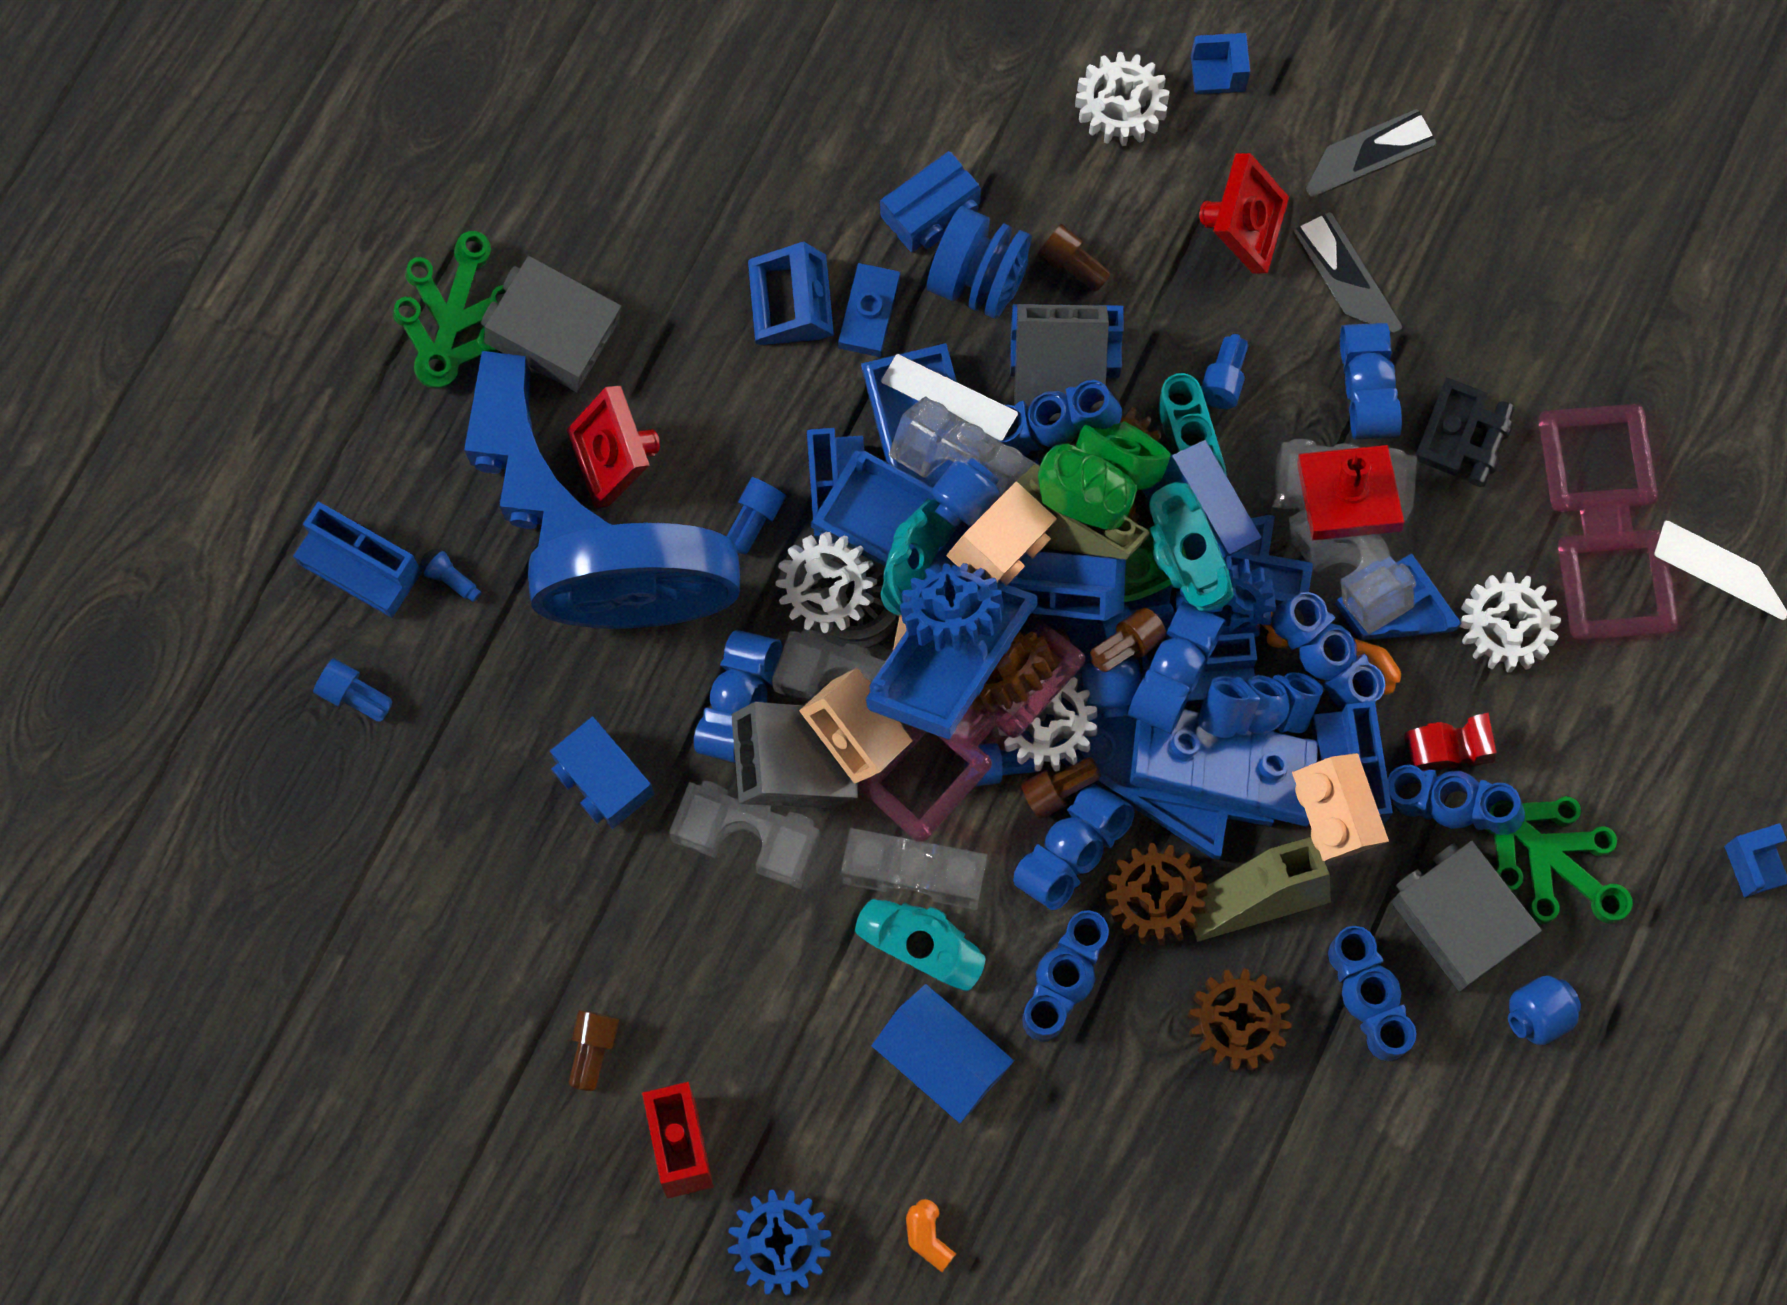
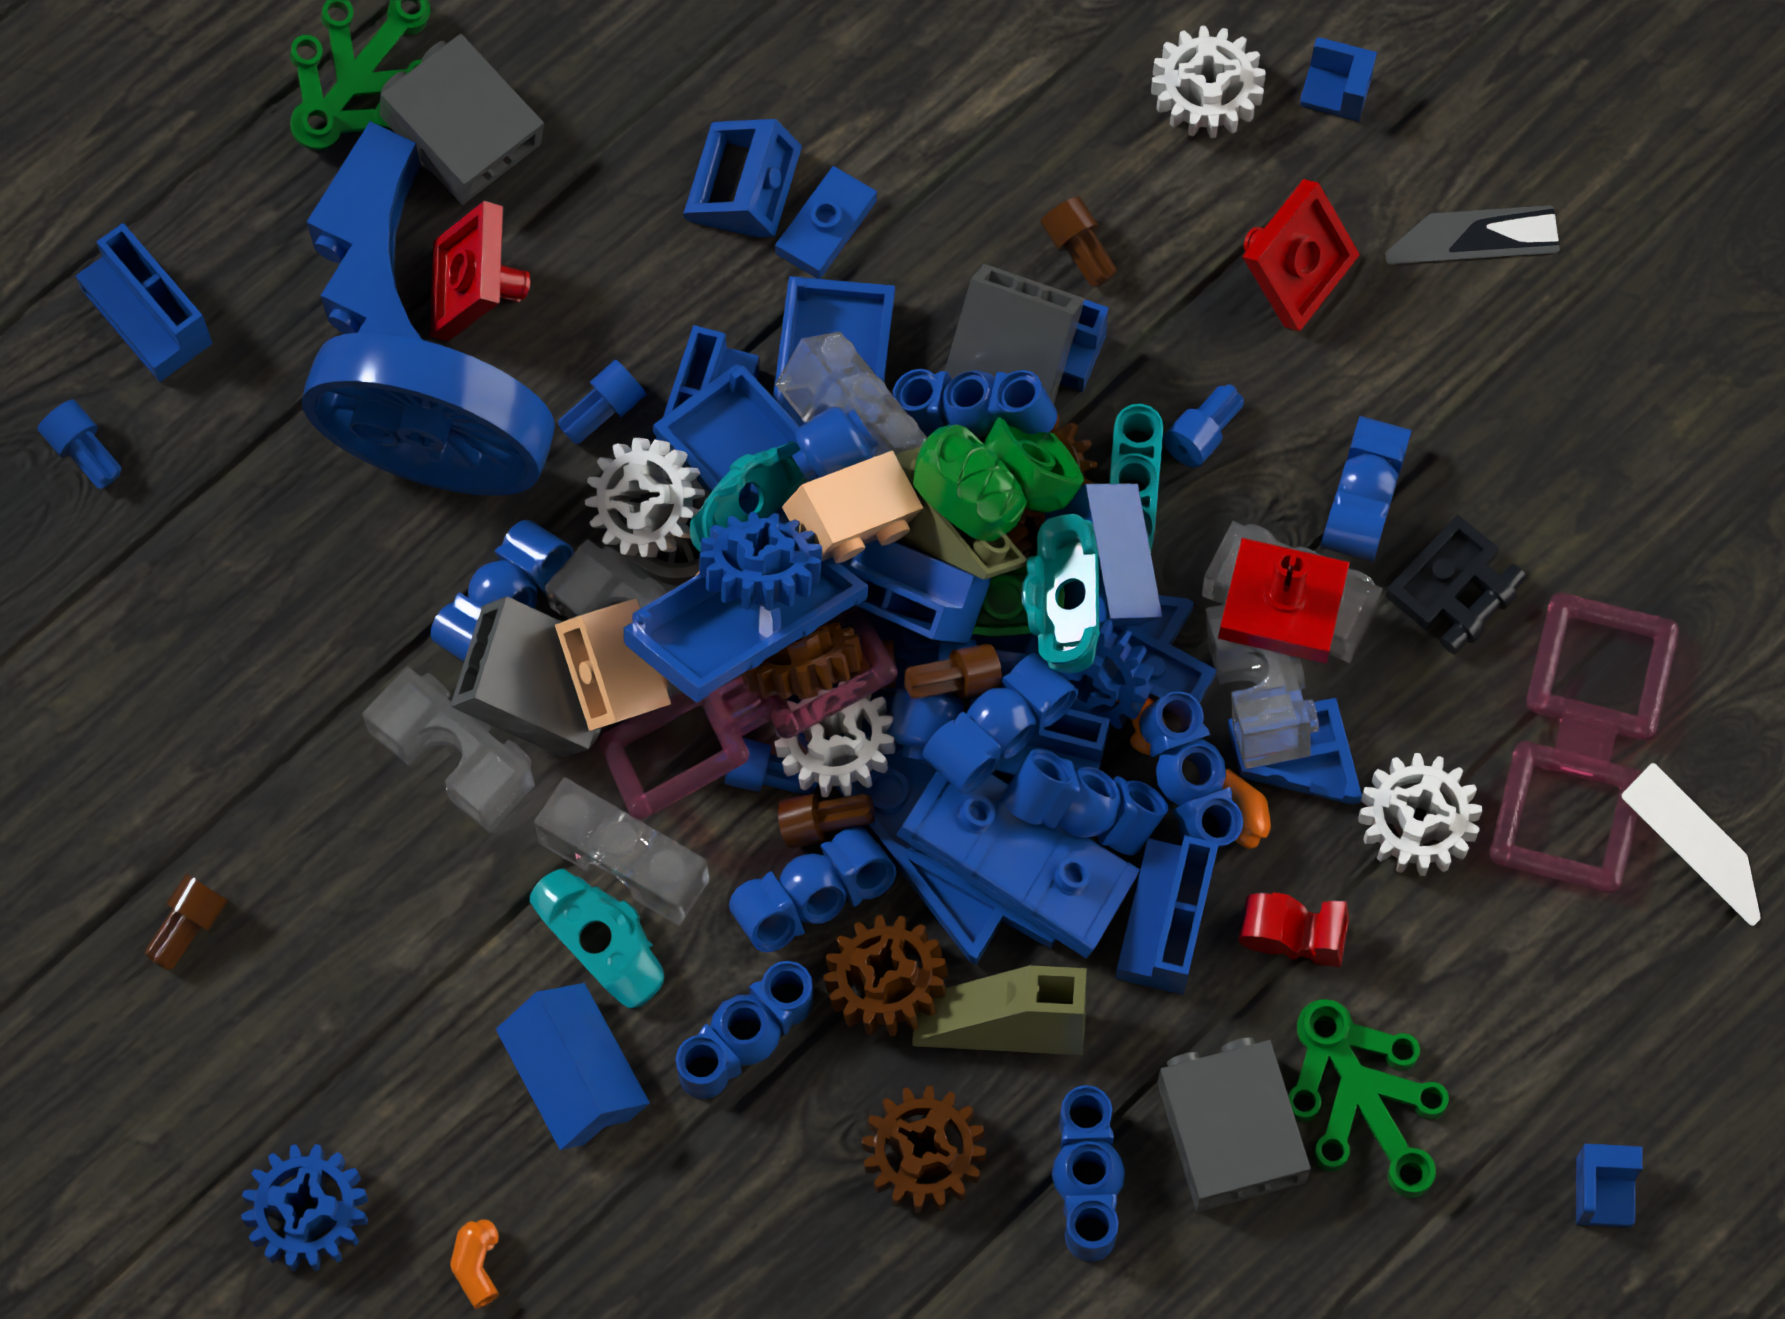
camera: 20 degrees right, 5 degrees down
blue piece [420,549,482,602] -> none
blue brick [550,716,655,830] -> none
red brick [642,1082,714,1199] -> none
blue brick [880,151,981,252] -> none
white sticker [881,354,1018,441] -> none
blue wheel [927,206,1032,319] -> none
light nougat brick [1292,753,1389,861] -> none
sticker [1294,212,1402,332] -> none
blue piece [1387,765,1525,835] -> none
blue head [1508,975,1581,1045] -> none

